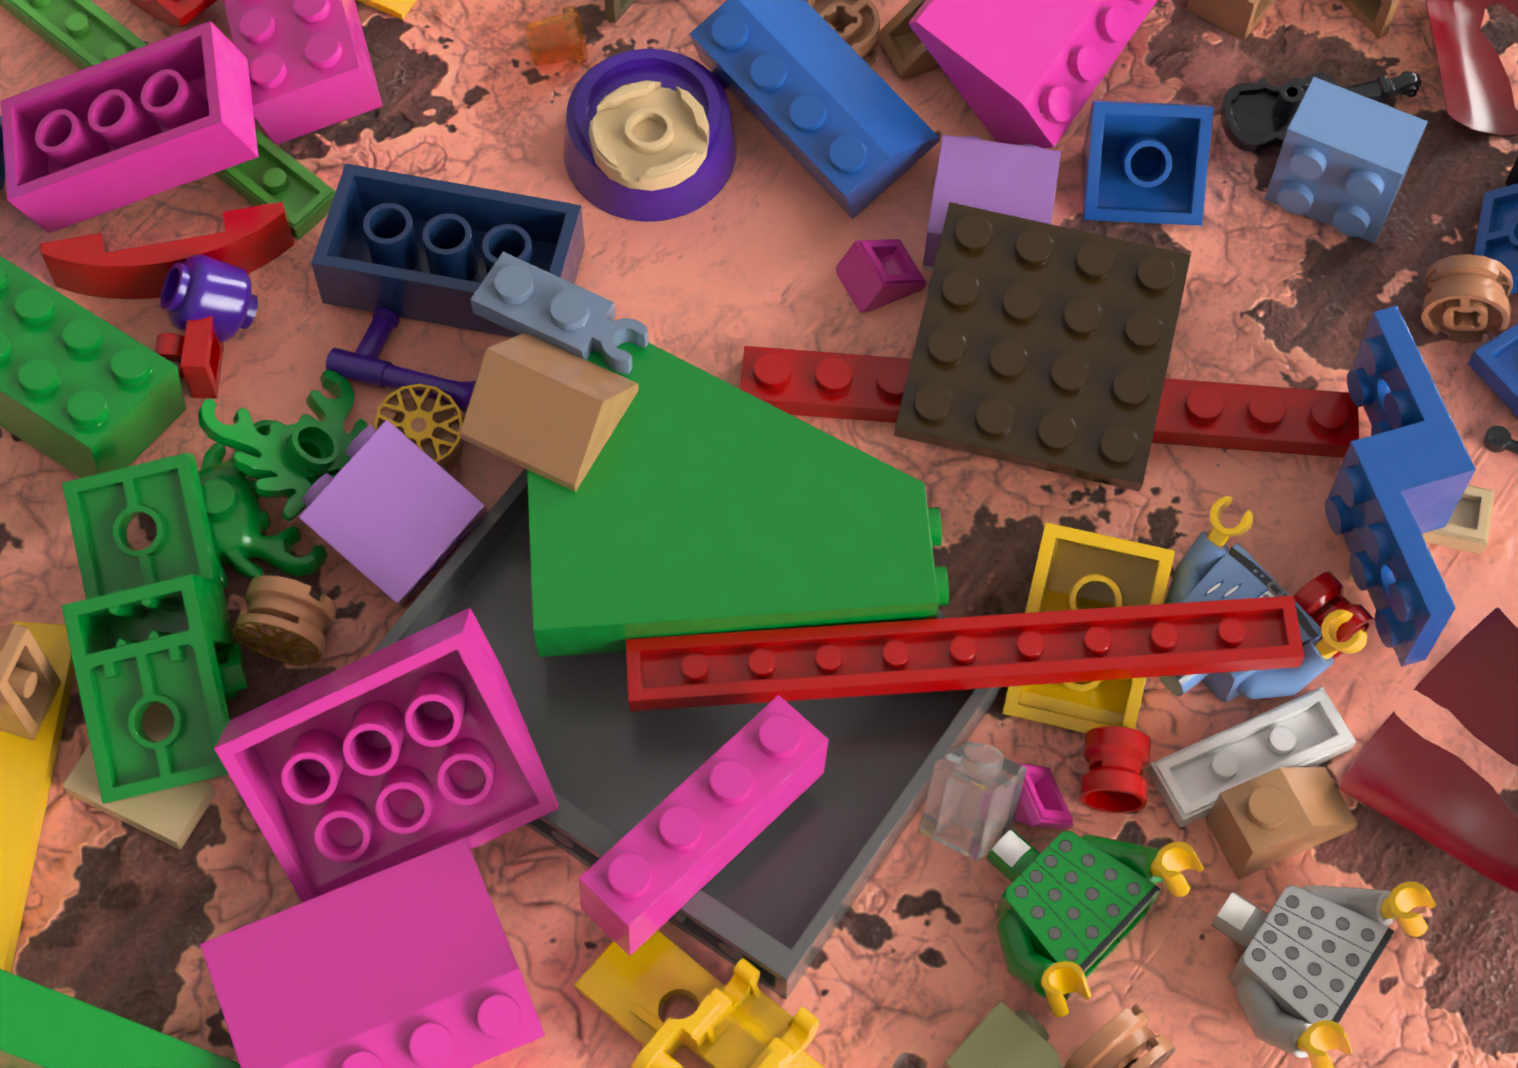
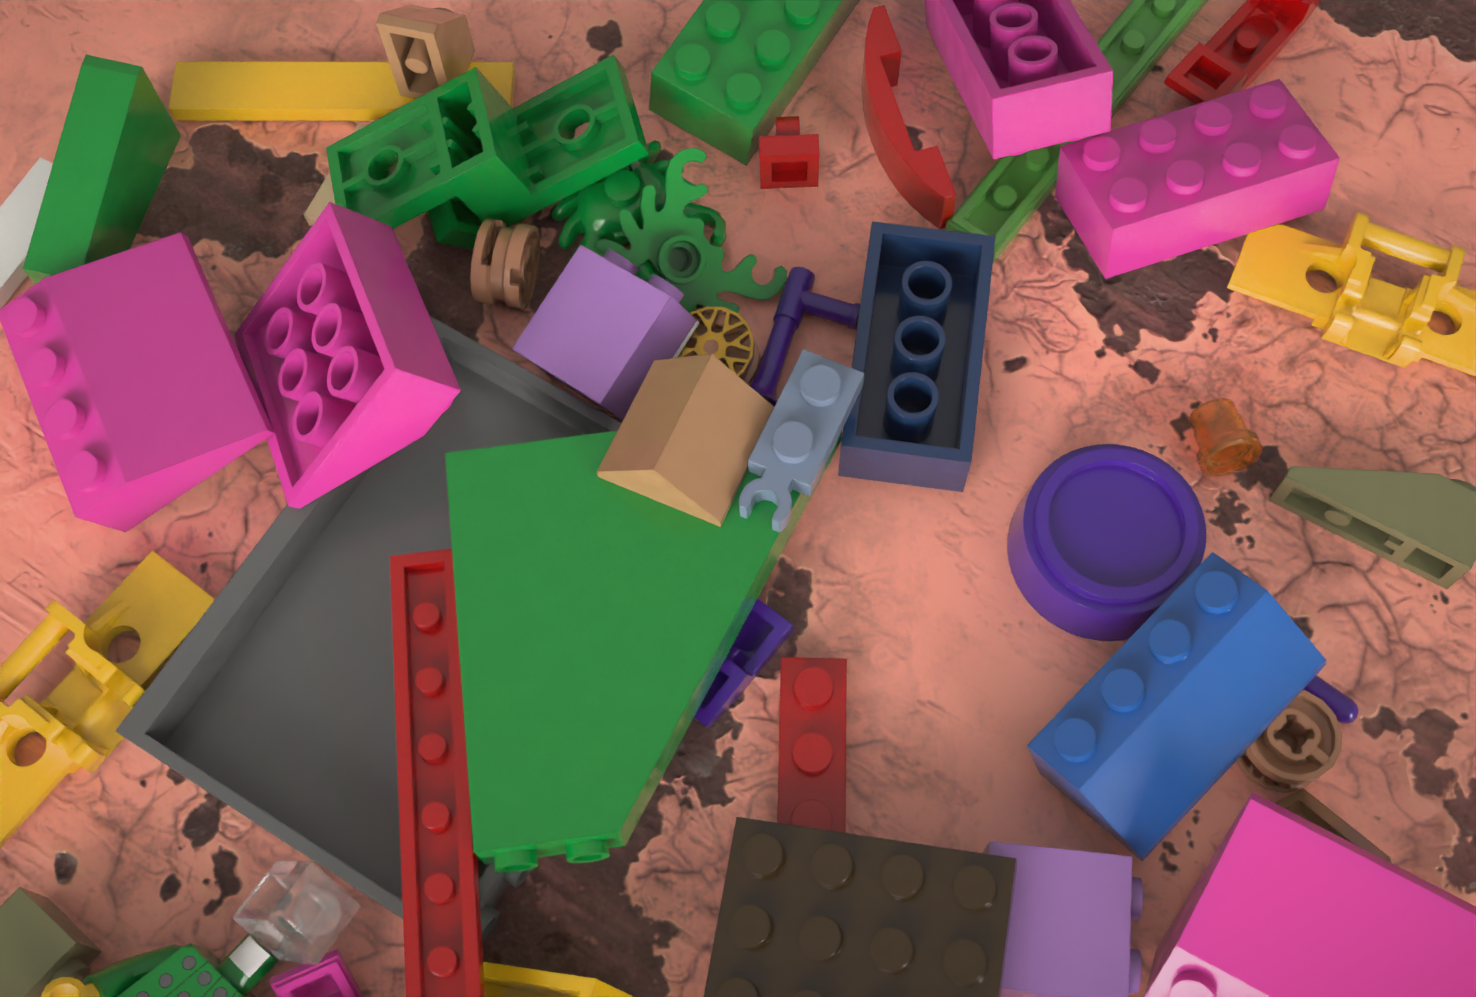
camera: 90 degrees right, 5 degrees up
dark purple head [160,254,258,343] -> none
dark pink brick [579,695,829,956] -> none
tan tile [589,80,709,191] -> none
dark pink slope [836,239,927,312] -> none

